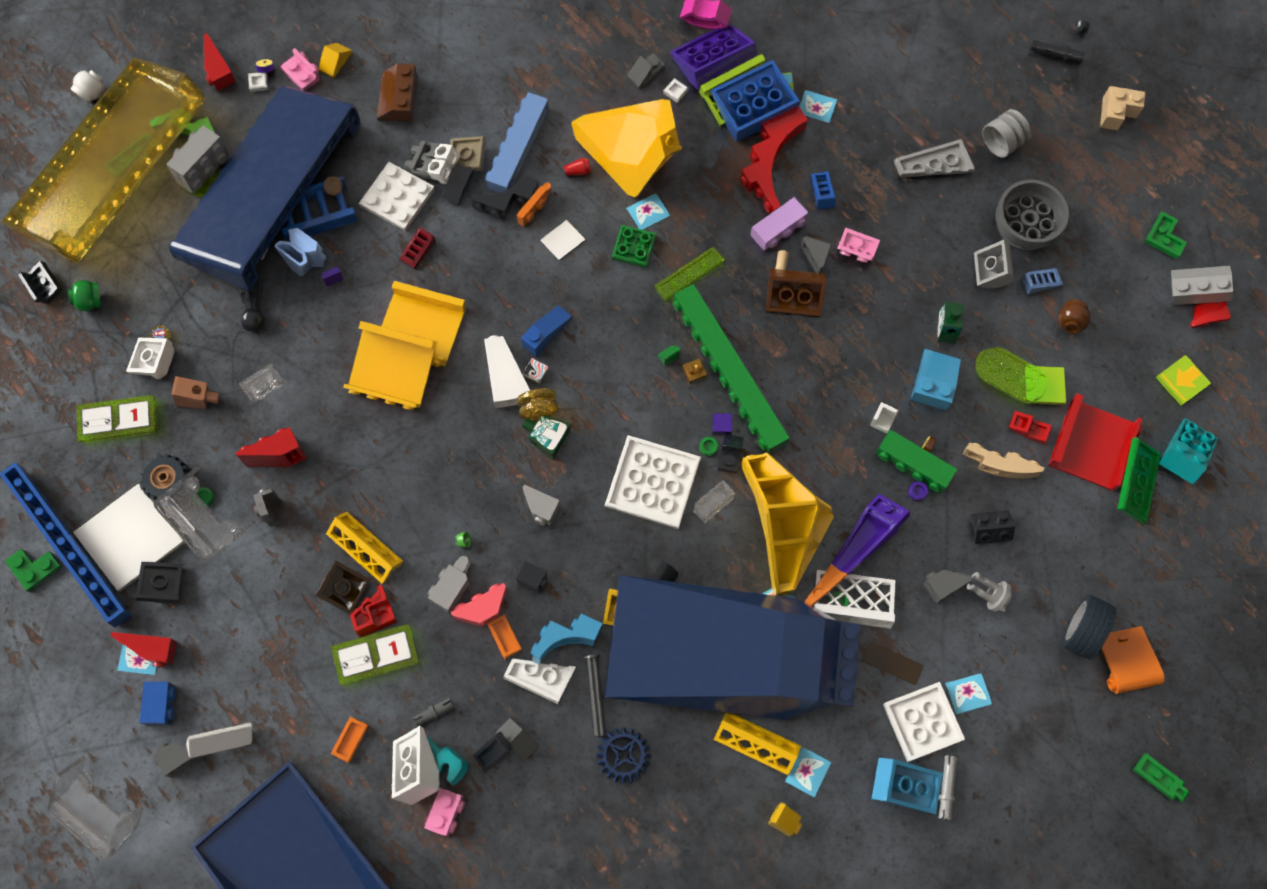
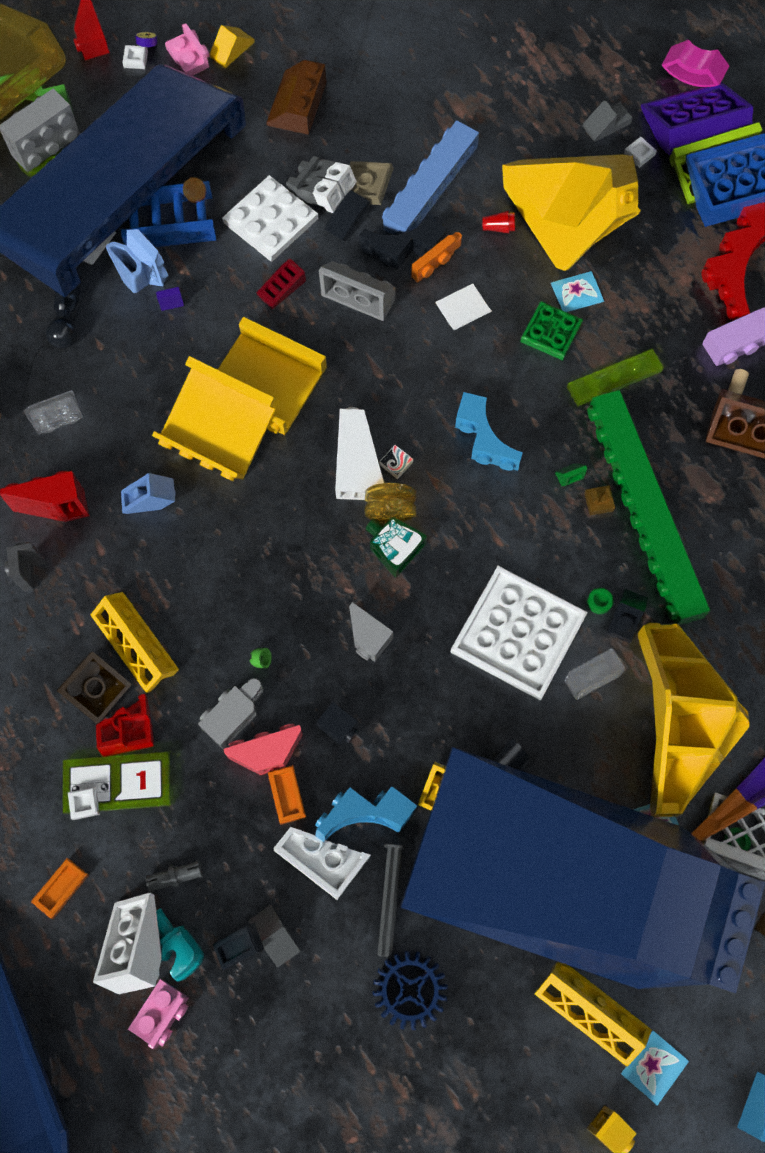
camera: 15 degrees right, 0 degrees up
blue slope [521,306,572,357] -> none
dark purple tile [713,413,732,434] -> none
none -> white tile [68,787,100,820]
none -> medium blue slope [121,473,176,514]
none -> light grey slope [319,261,395,321]
none -> dark azure arch [455,392,523,471]

